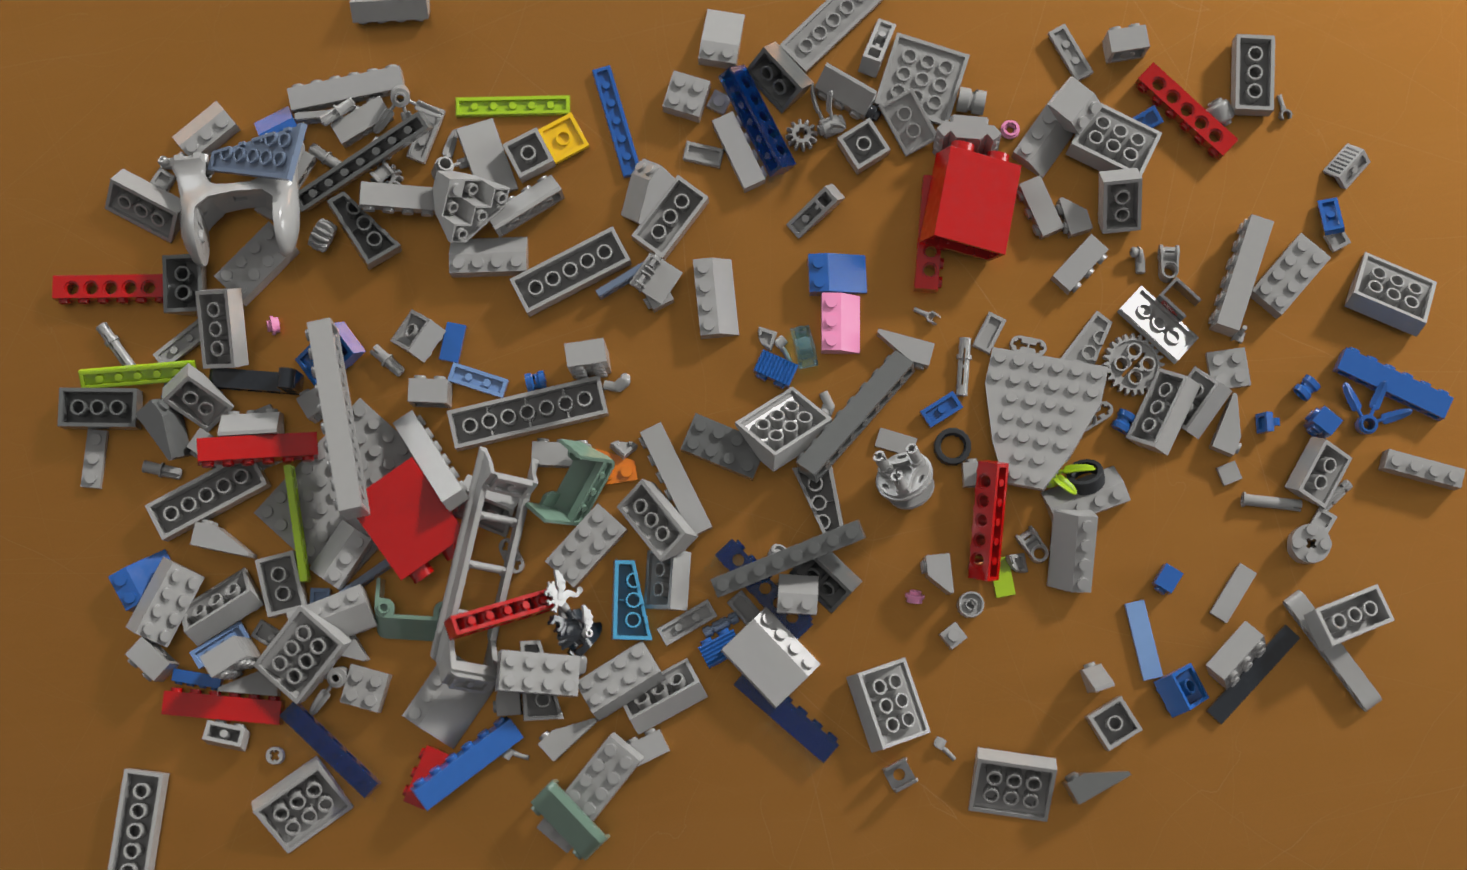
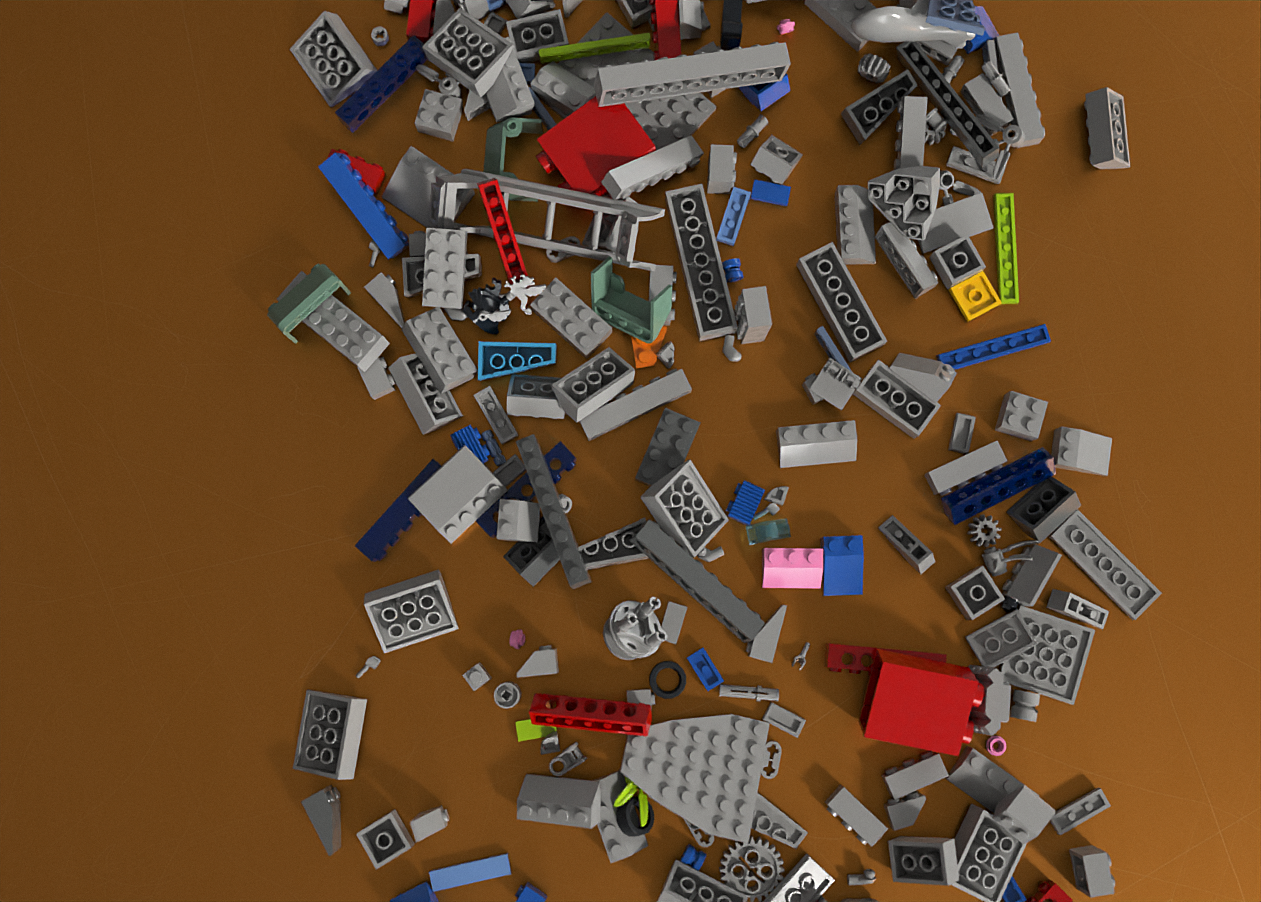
camera: 85 degrees right, 0 degrees up
light grey plate [706,89,732,116] -> none
flat silver piece [882,757,919,793] -> none

